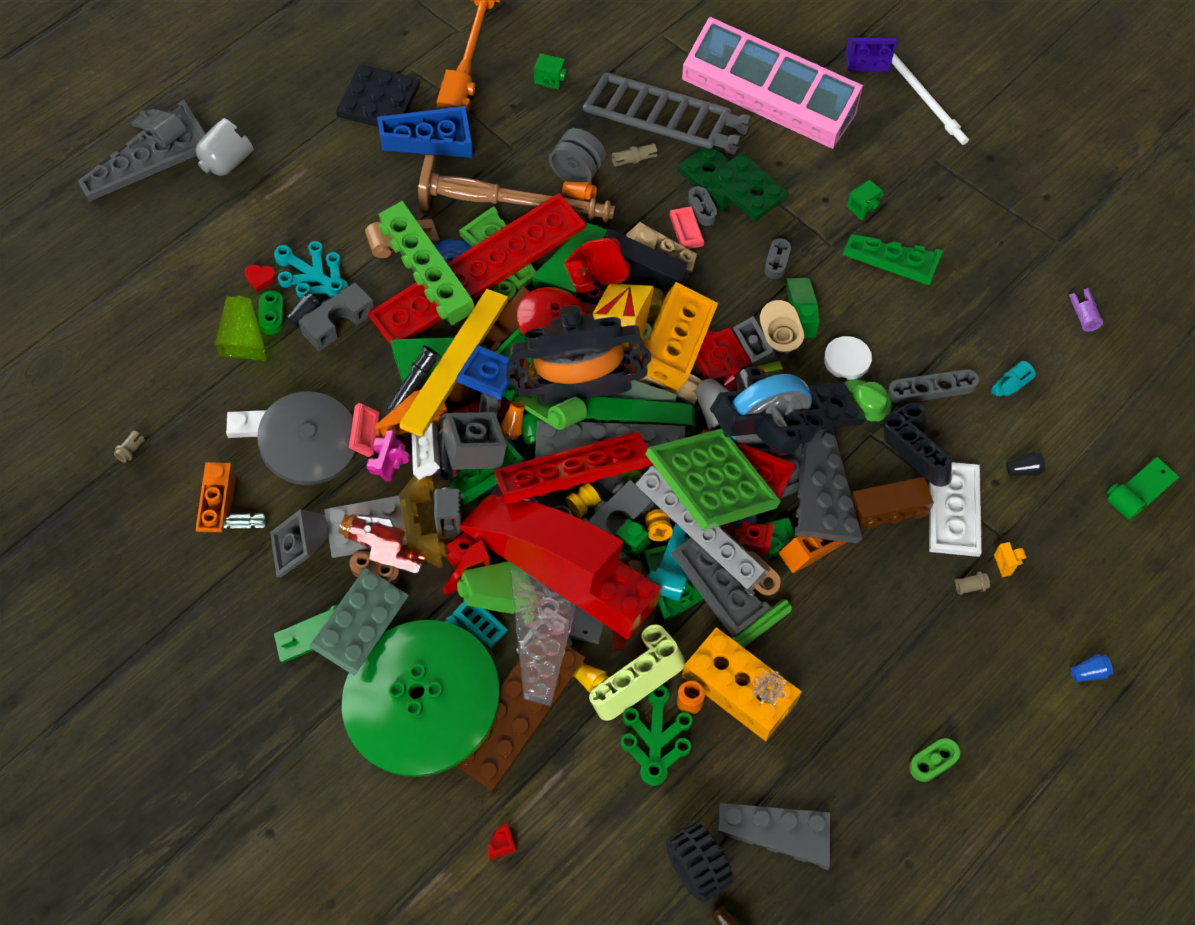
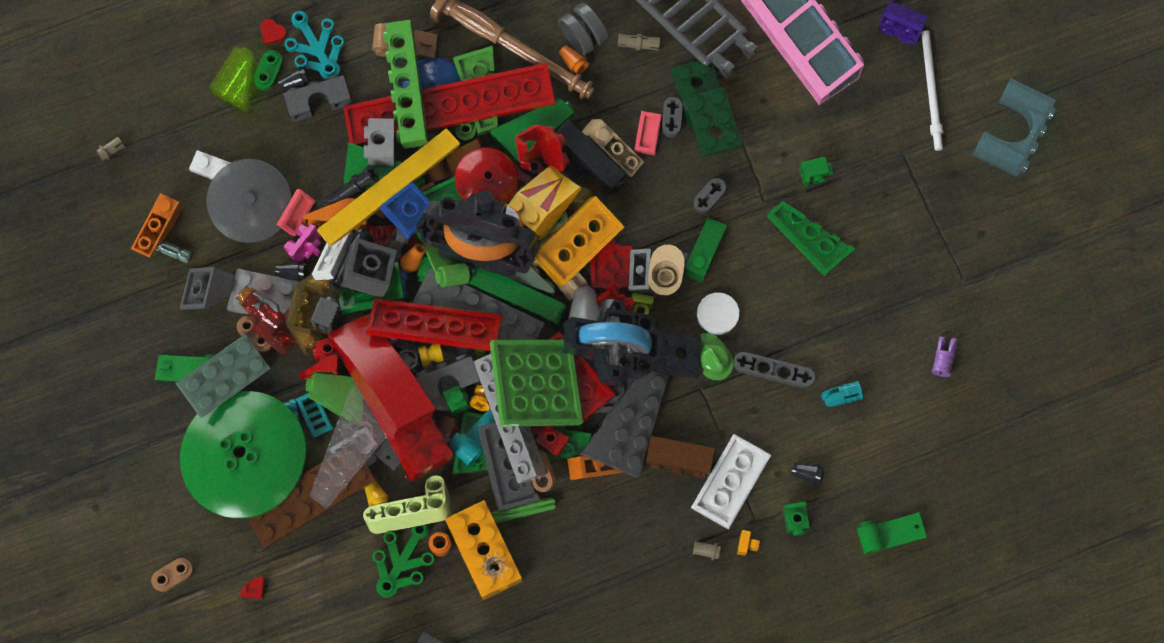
camera: 25 degrees right, 15 degrees up
black beam [883,403,952,487] -> none
none -> medium nougat plate [151,558,193,592]
none -> black cone [275,261,308,282]
none -> light grey brick [364,118,394,166]
none -> green brick [782,502,810,536]
none -> clear light blue arch [972,78,1056,177]

